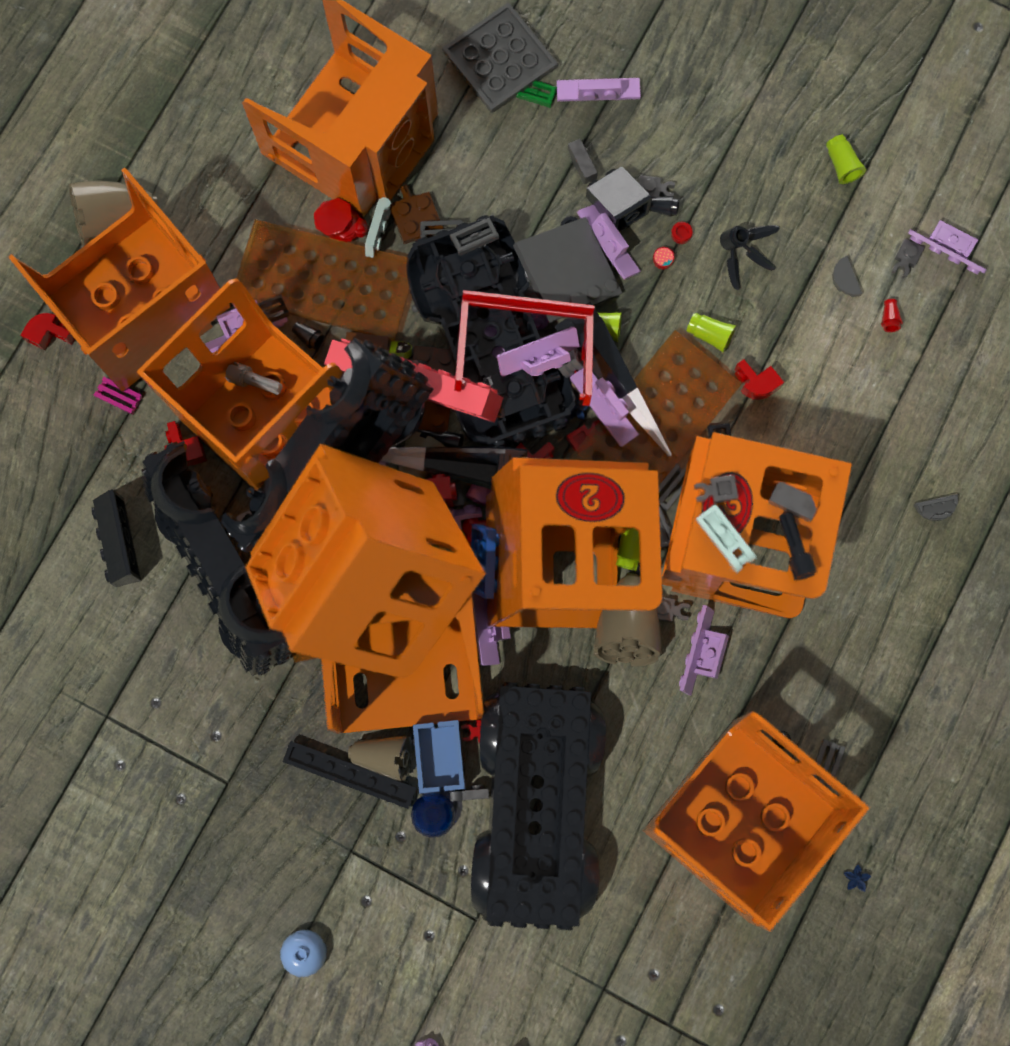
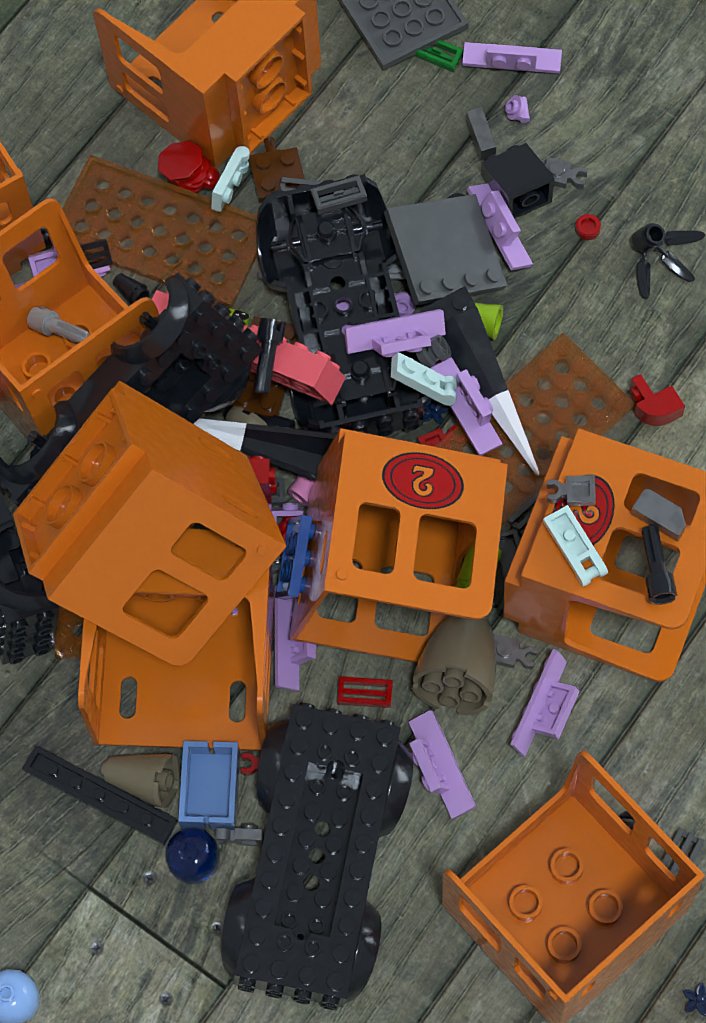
camera: 10 degrees right, 10 degrees down
red piece [454,290,594,406] -> none
black cone [650,196,679,217] -> none
tile [653,247,674,269] -> none
lime plant [686,313,736,353] -> none
none -> black piece [254,318,286,394]
none -> red tile [337,676,393,708]
none -> light aqua plate [391,352,457,406]
none -> lavender bracket [409,710,476,820]
none -> lavender plate [505,95,530,123]

